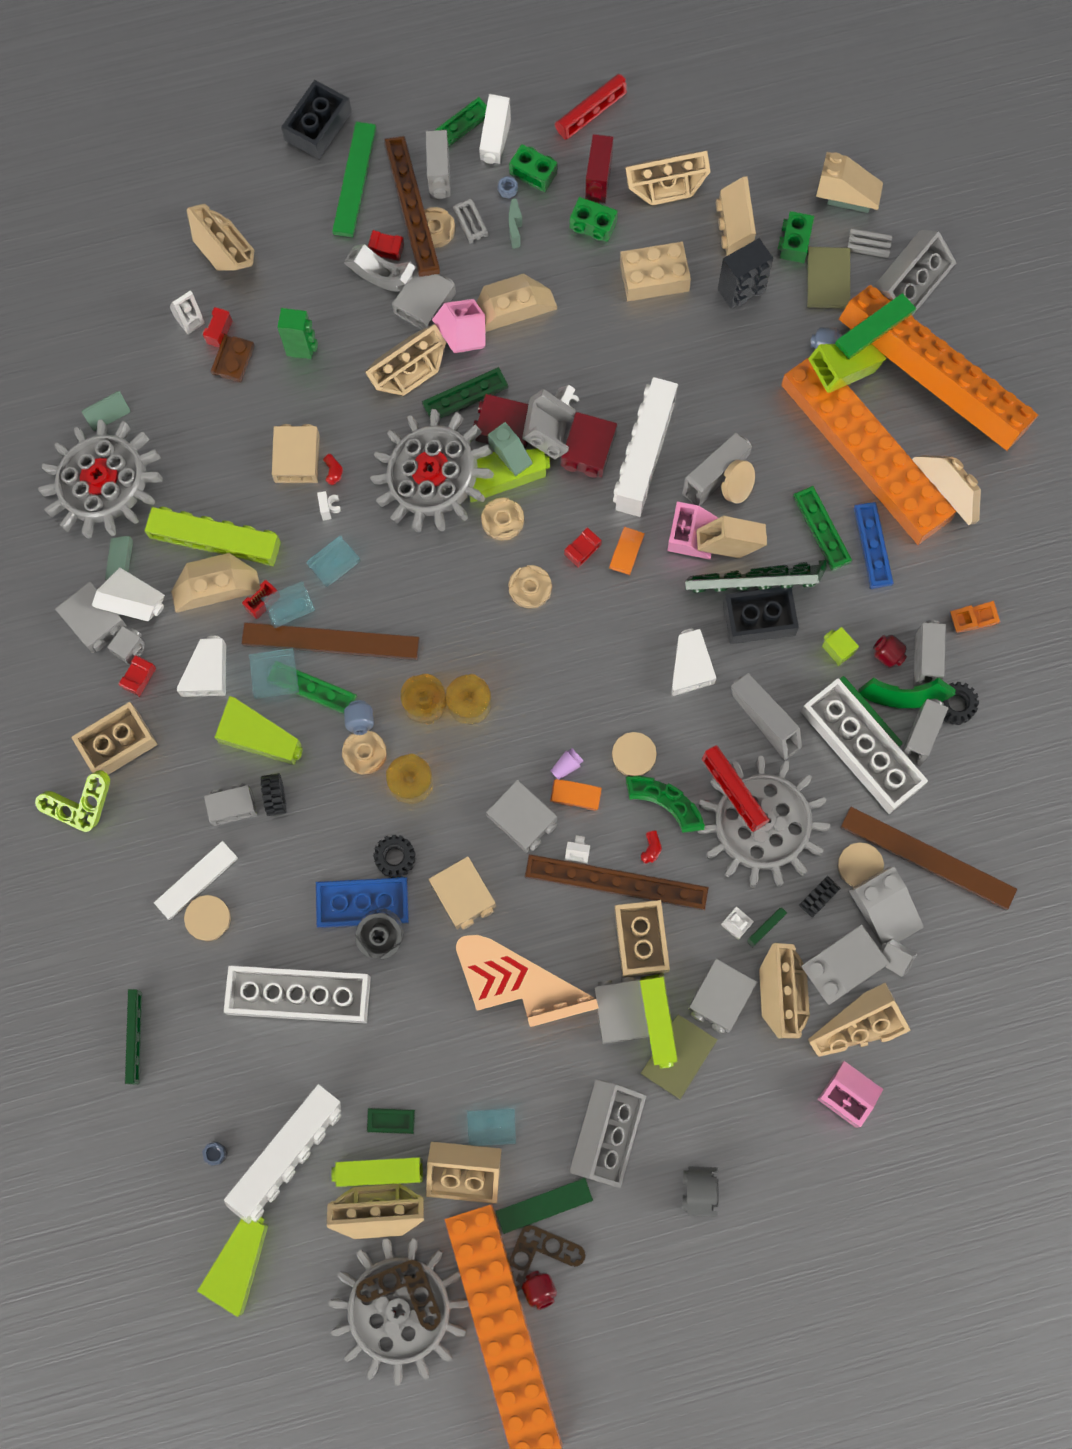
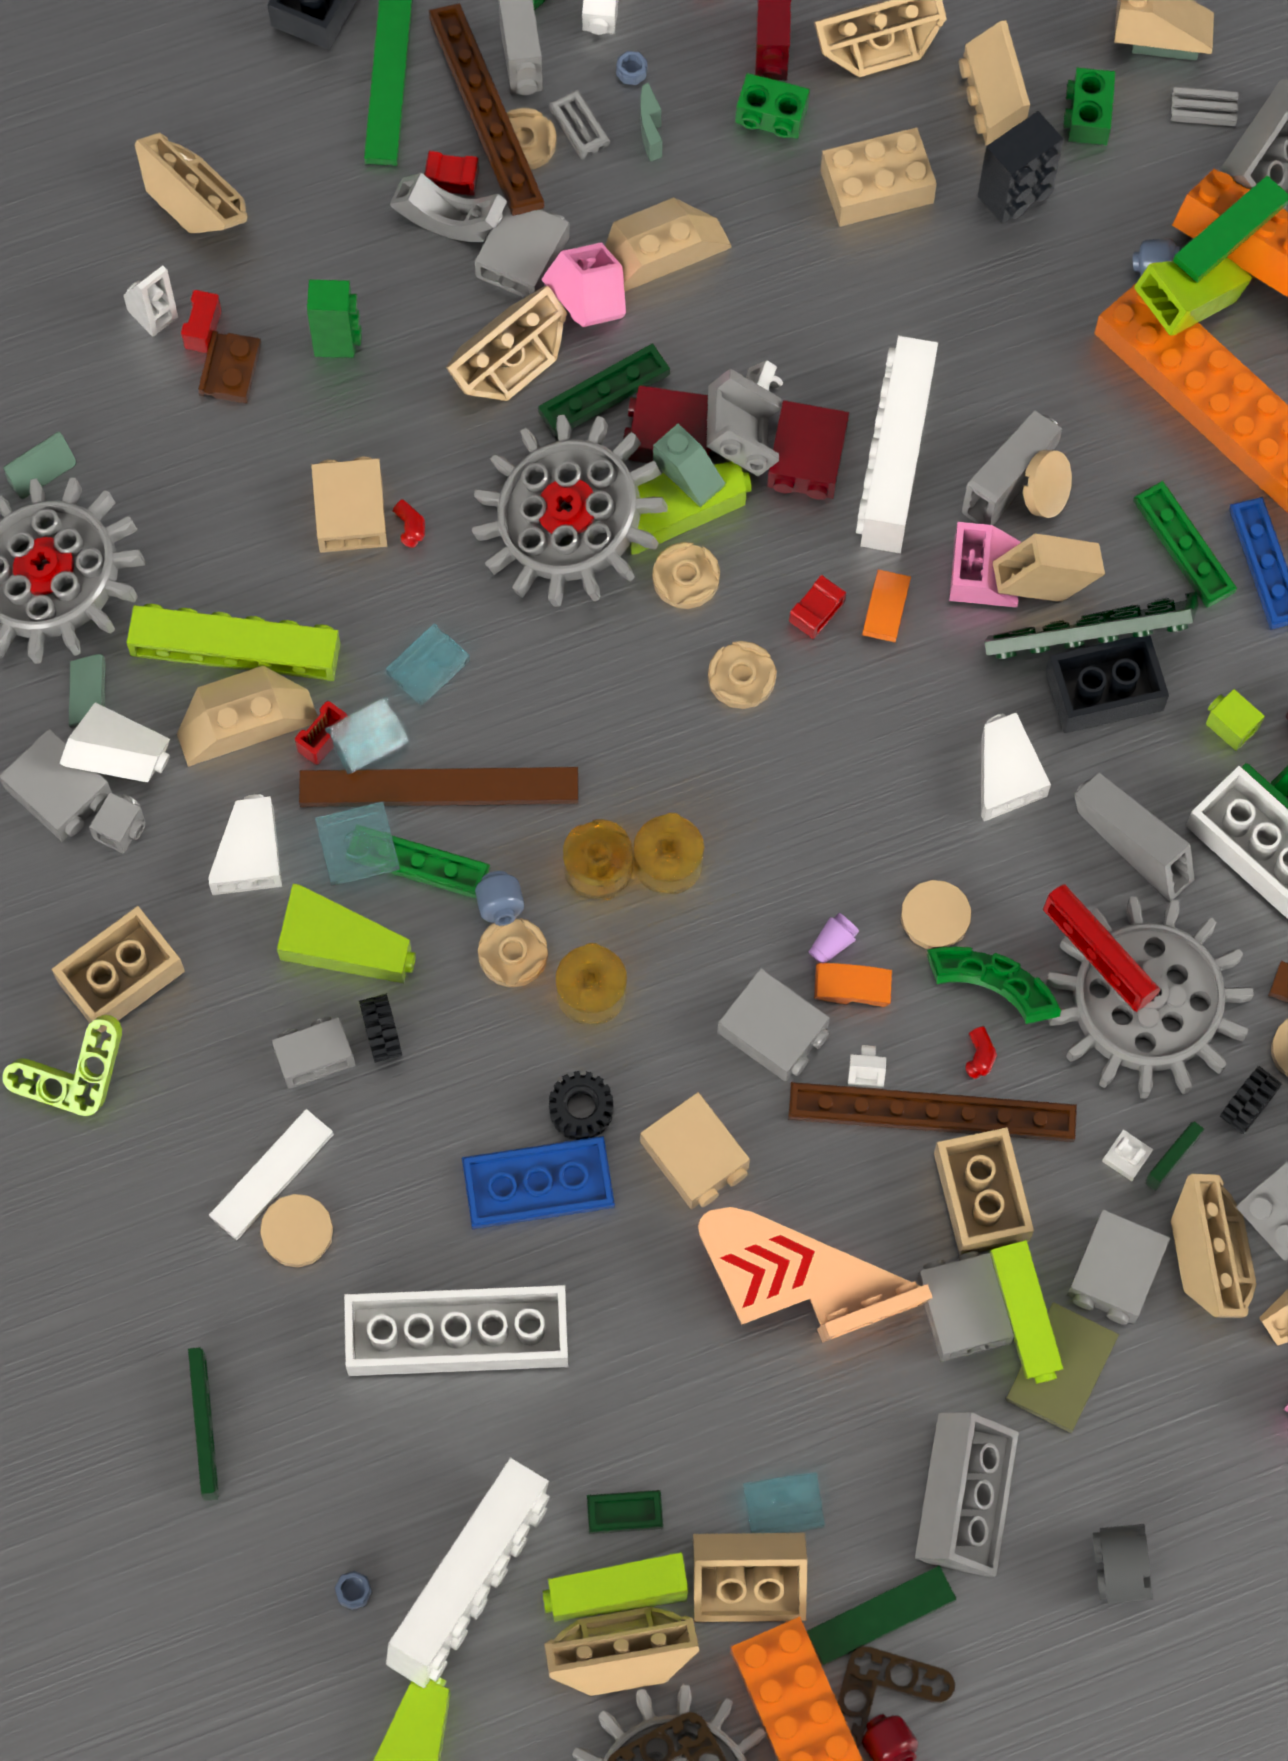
camera: 10 degrees left, 5 degrees down
red piece [119,655,156,697] -> none
white tile [317,491,341,520] -> none
dark grey brick [356,908,404,959] -> none
green brick [509,144,558,192] -> none
olive tile [807,247,850,309] -> none

